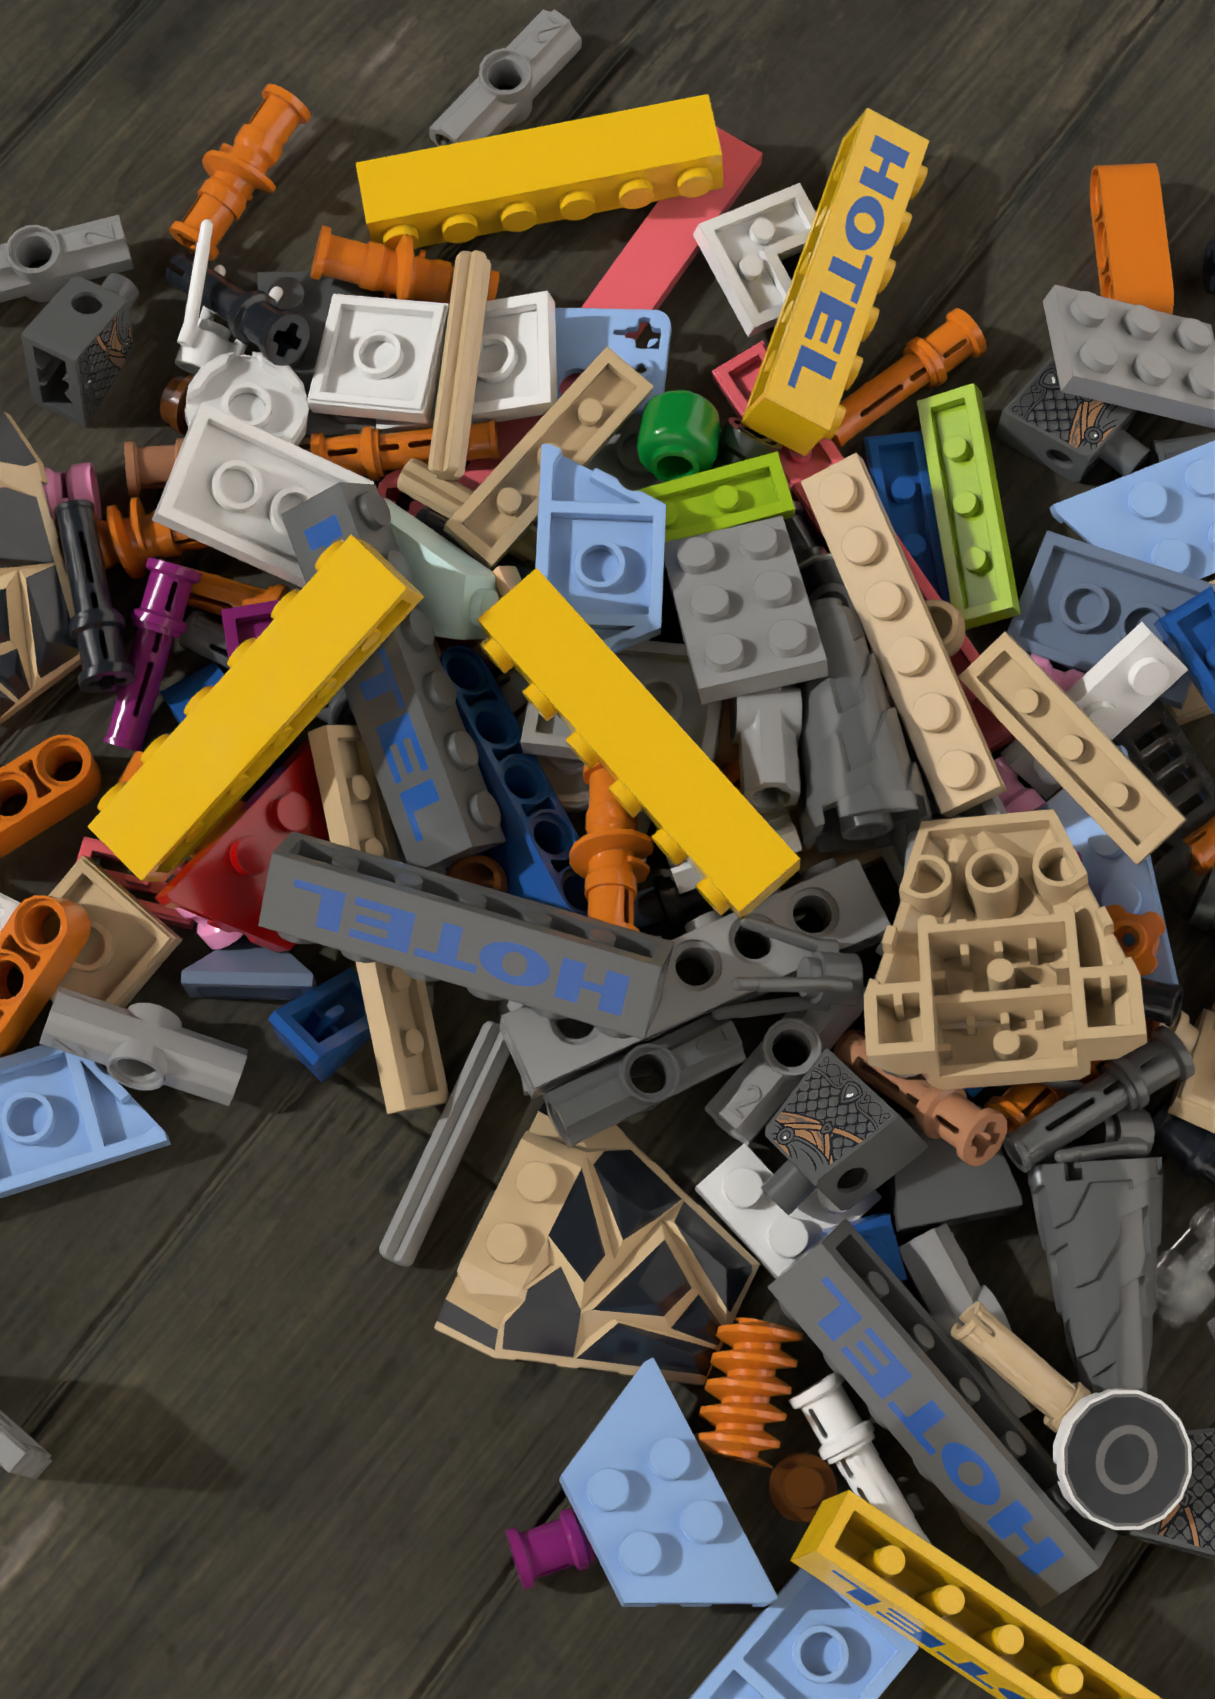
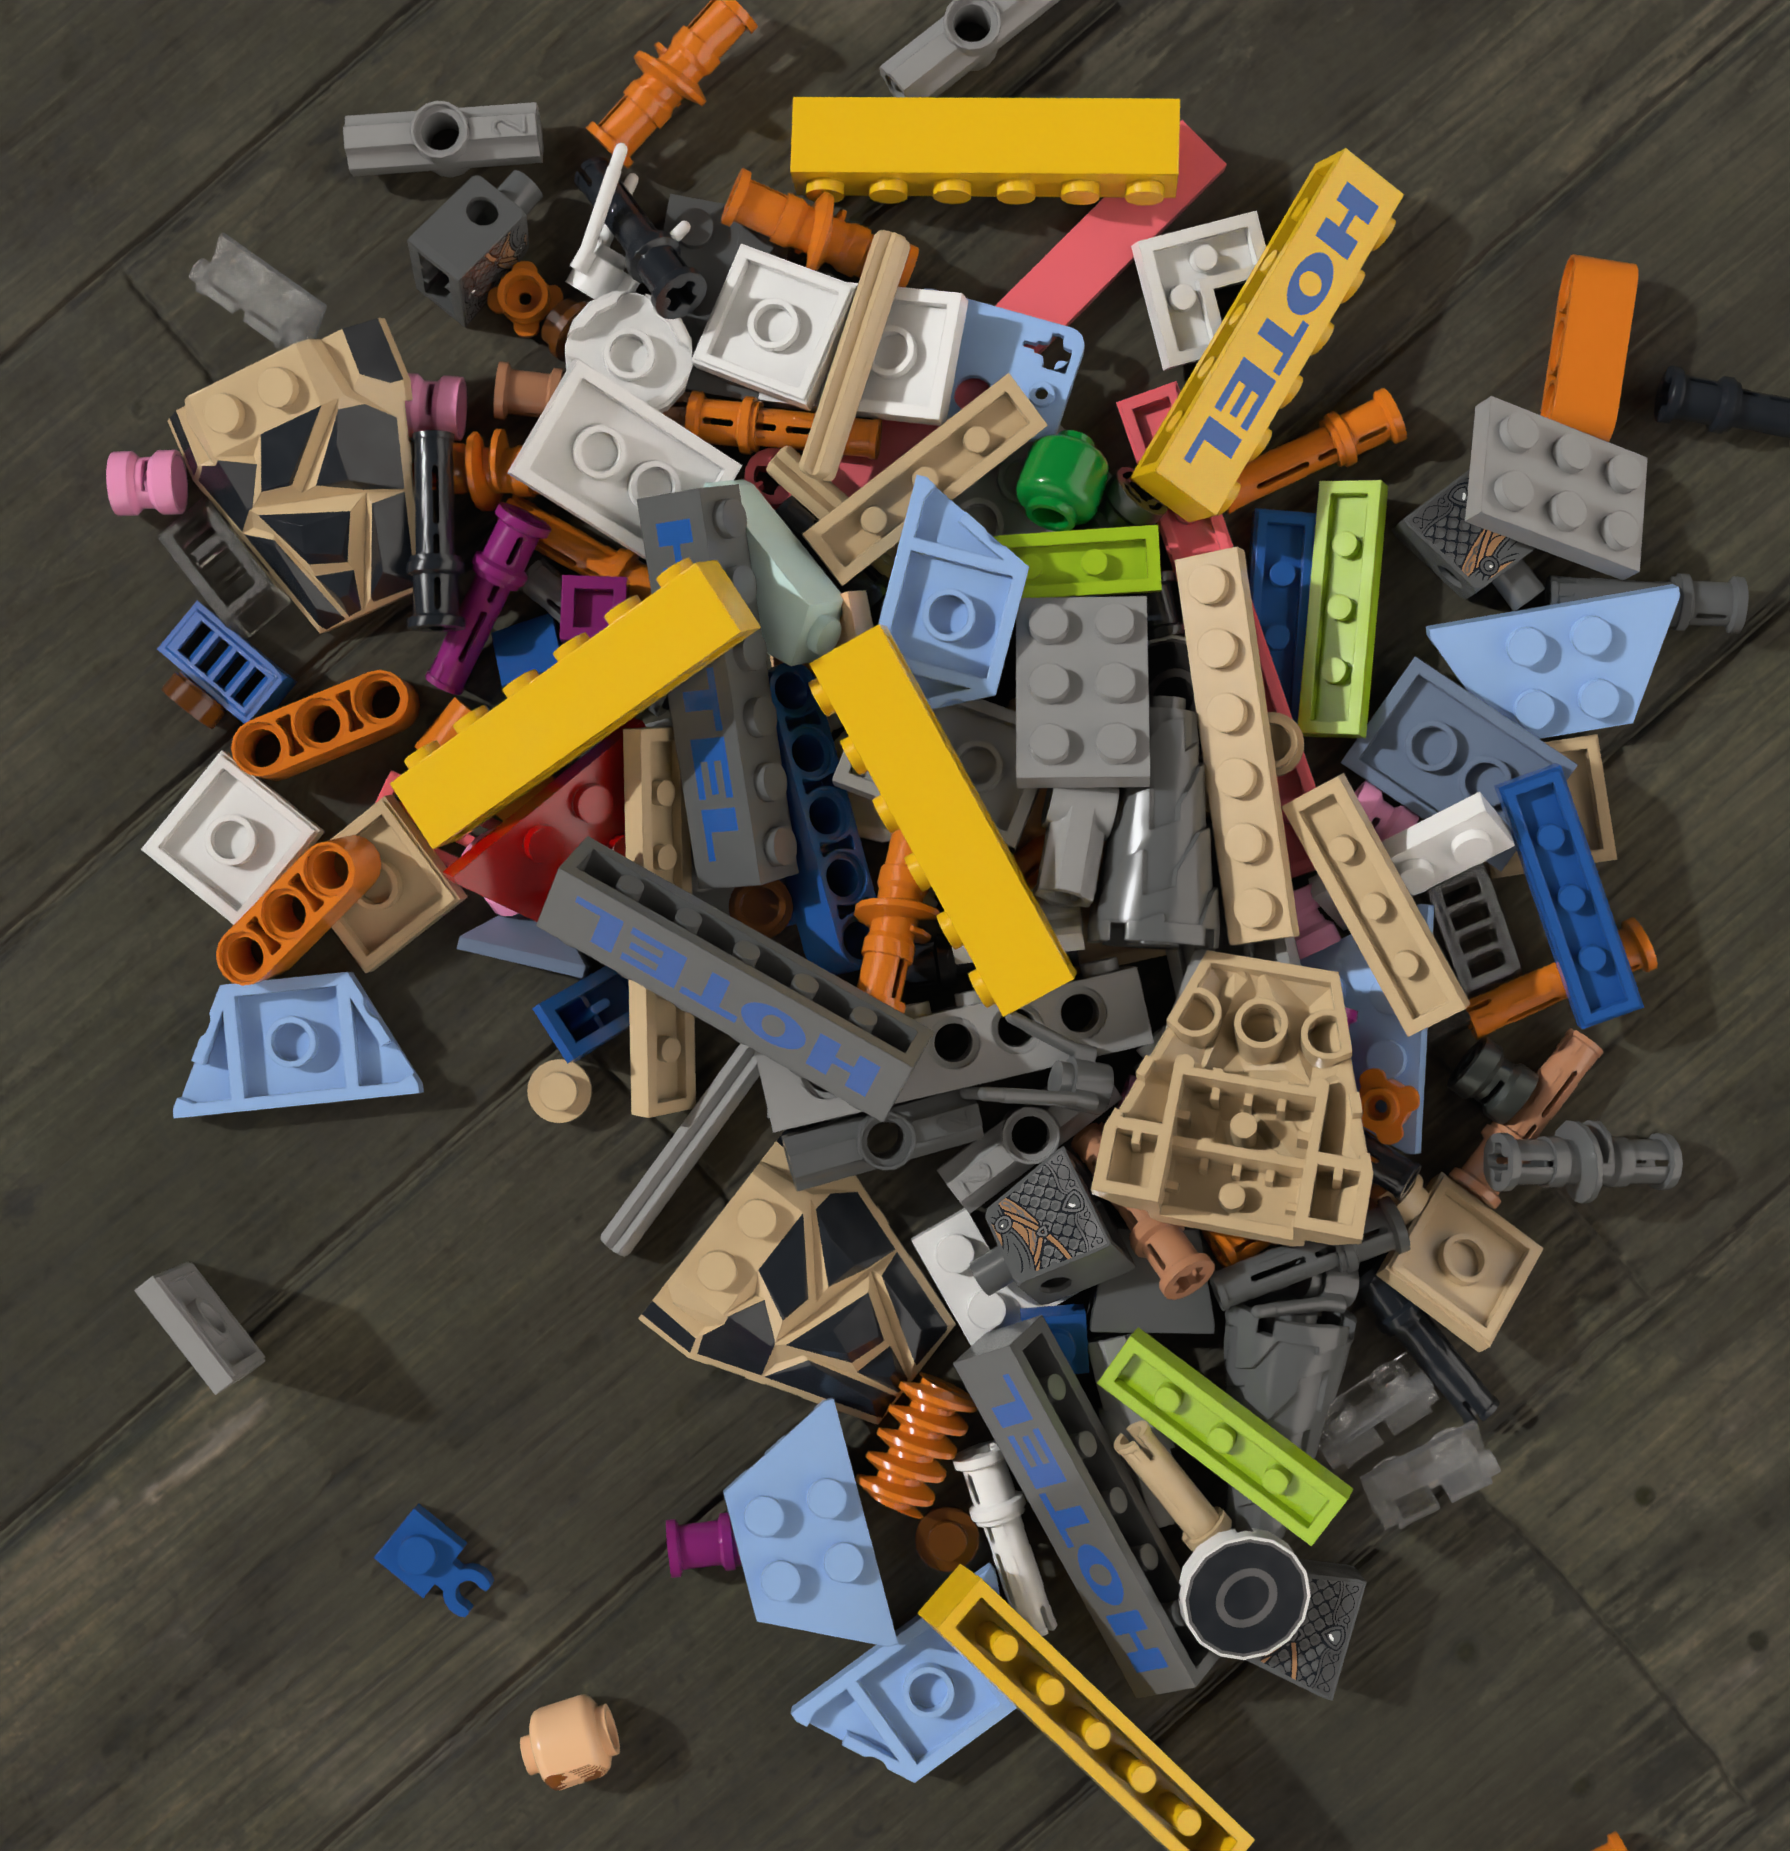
camera: 15 degrees right, 15 degrees up
light grey piece [39,987,248,1106] -> none
none -> blue plate [374,1503,494,1618]
none -> orange plate [487,261,564,338]
none -> tan plate [527,1059,592,1123]
none -> lime plate [1097,1327,1353,1546]

